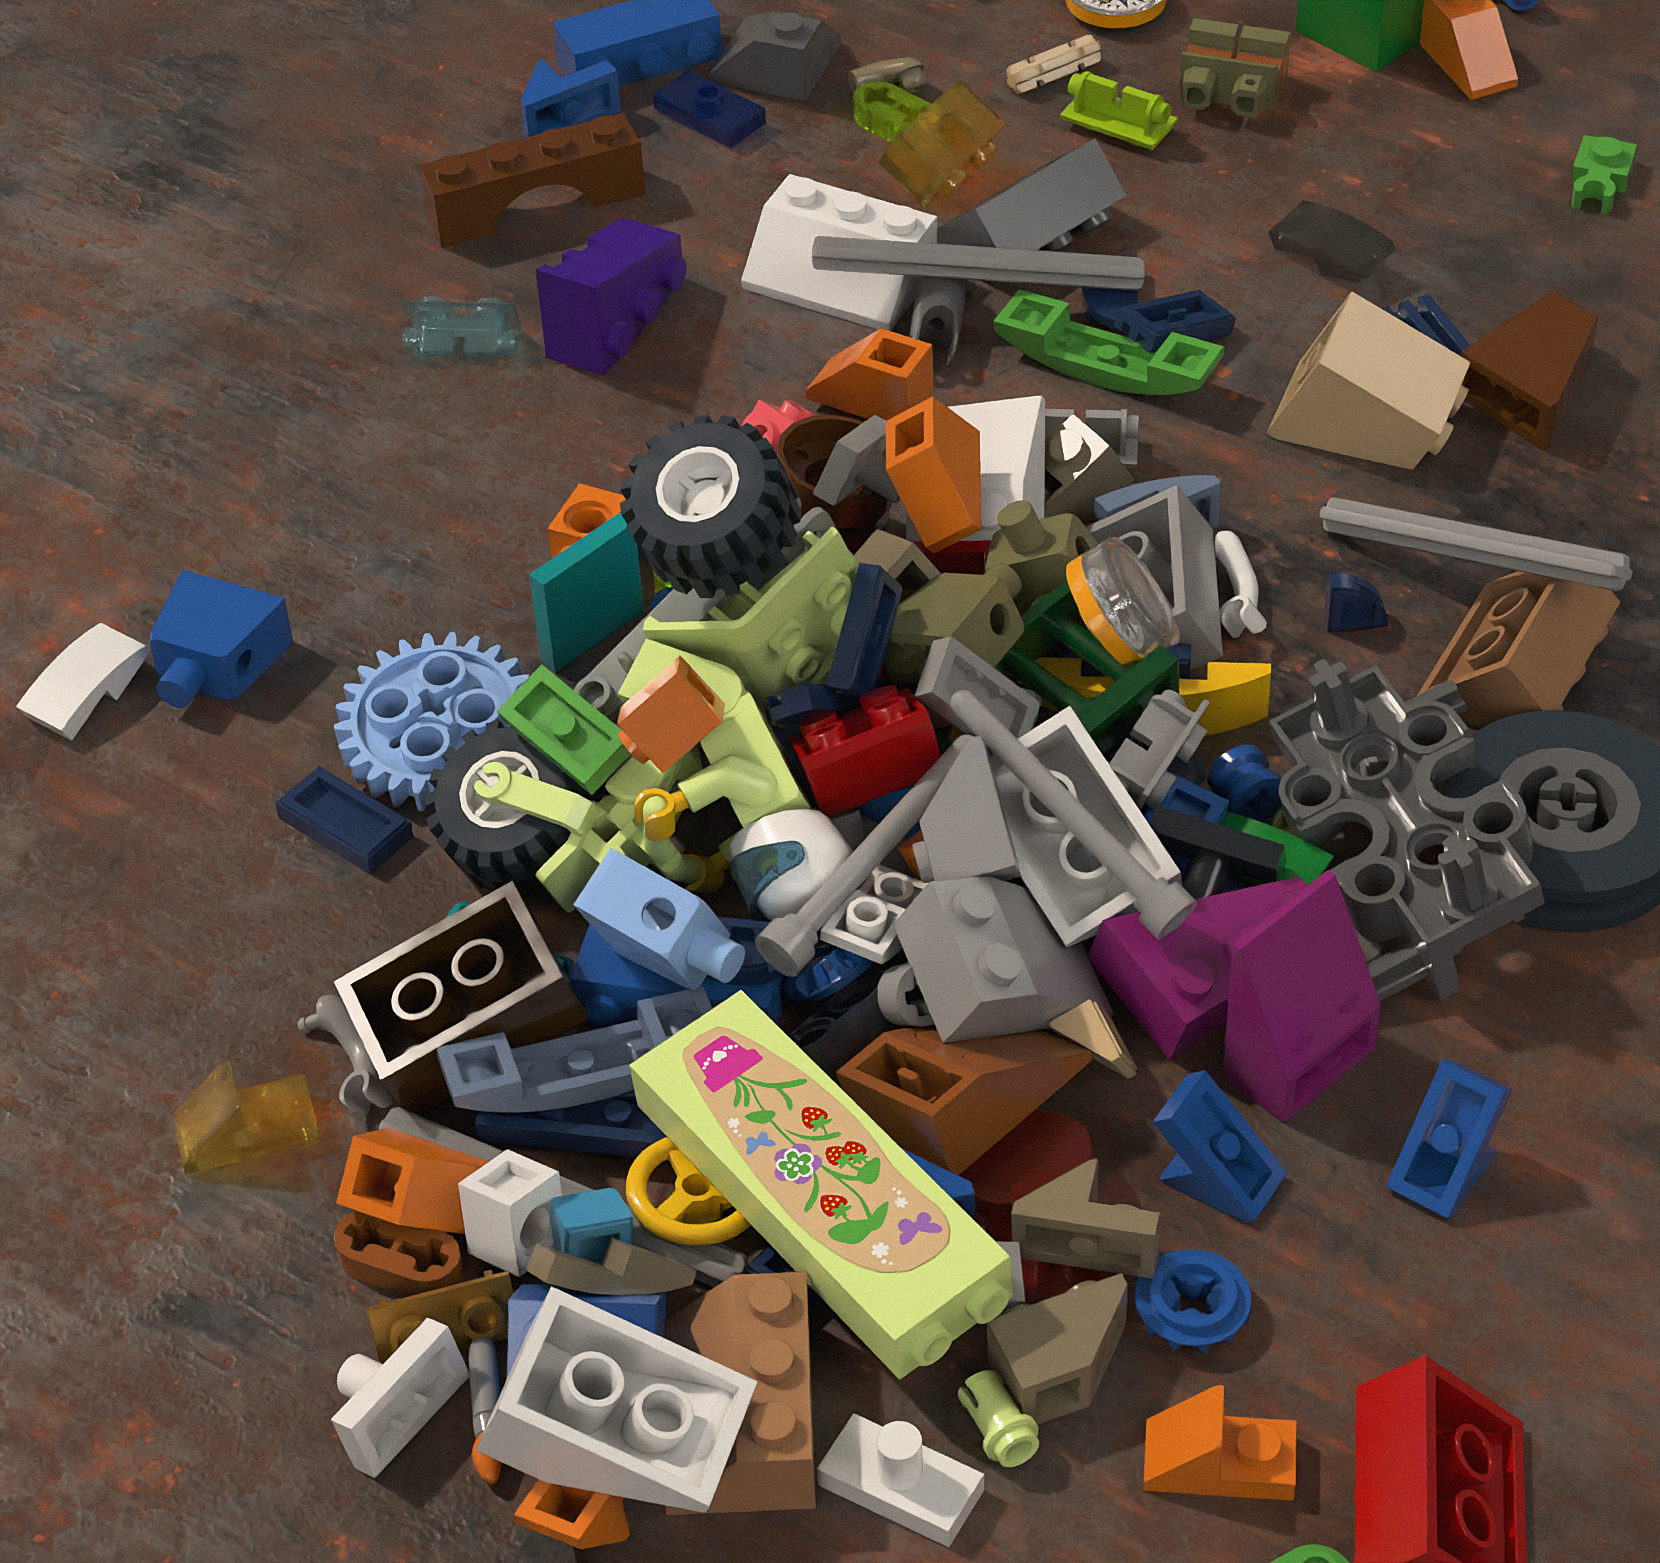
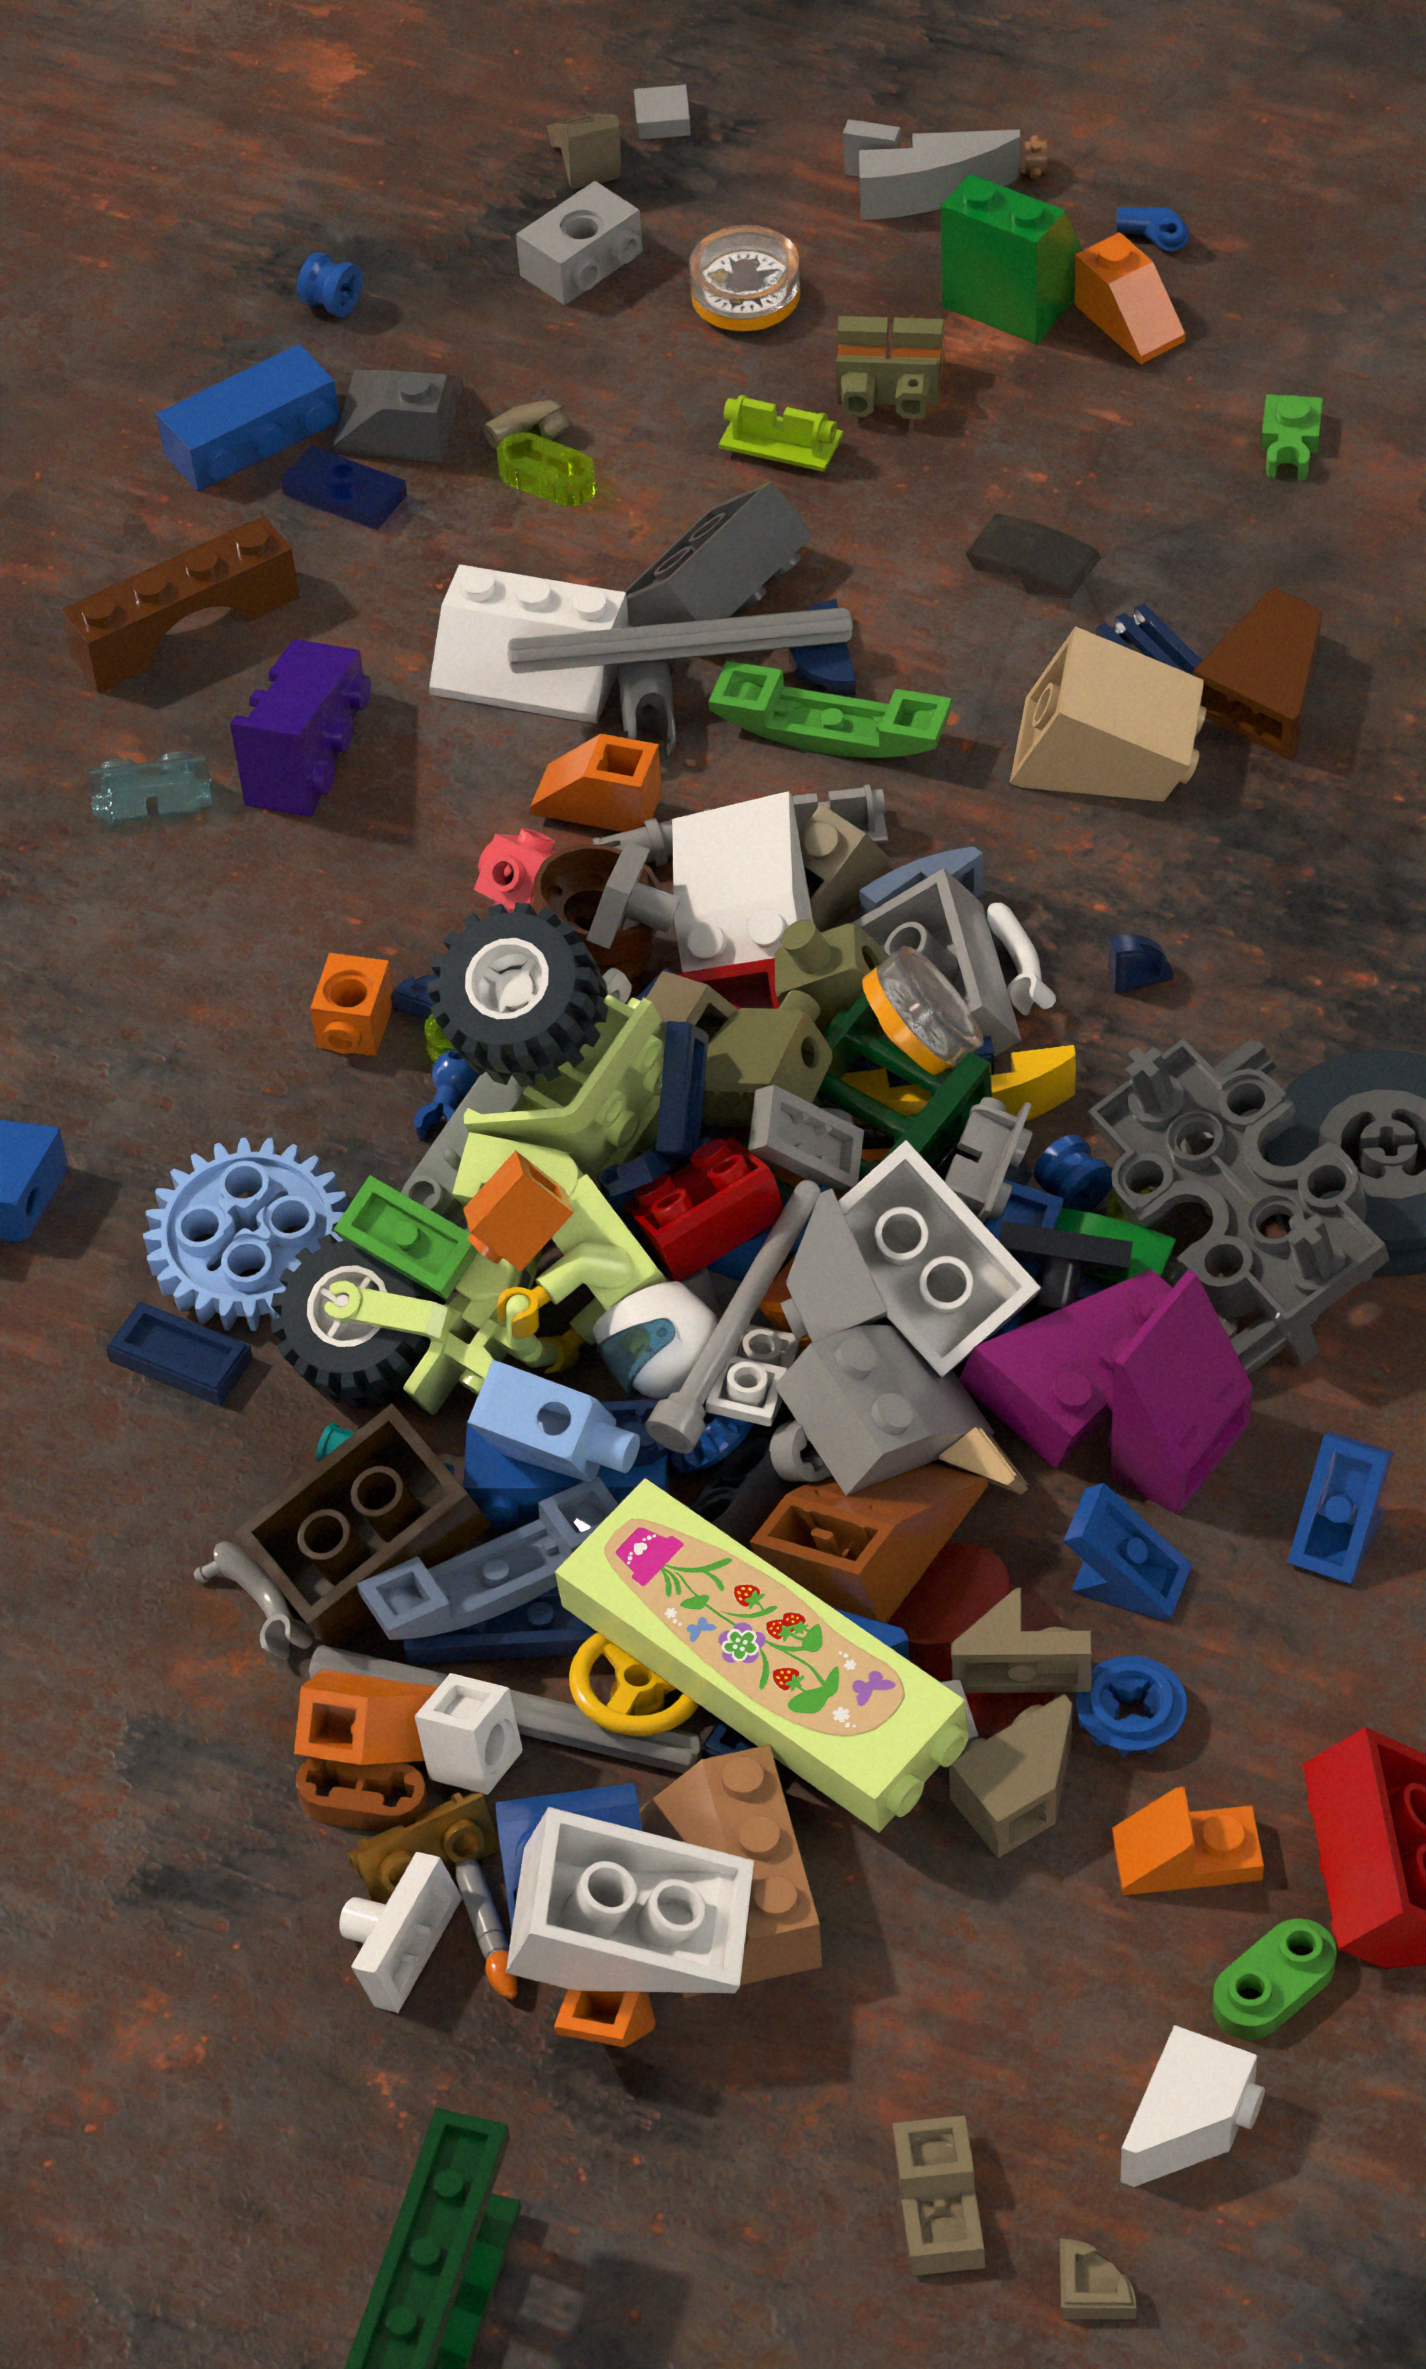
camera: 10 degrees left, 5 degrees up
clear yellow slope [172,1058,321,1175] -> none
blue slope [520,59,621,138] -> none
dark tan slope [527,1238,697,1296] -> none
teal tile [529,513,644,673] -> none
dark azure slope [550,1188,633,1264] -> none
white tile [817,1413,985,1547] -> none
clear yellow brick [878,79,1007,207] -> none
orange slope [886,396,982,553] -> none
light grey piece [950,690,1197,940] -> none
yellowish green pin [958,1370,1039,1467] -> none
tan axle [1006,35,1101,95] -> none
dark blue tile [1114,290,1236,354] -> none
light grey axle [1319,497,1633,591] -> none
medium nougat slope [1417,571,1620,729] -> none

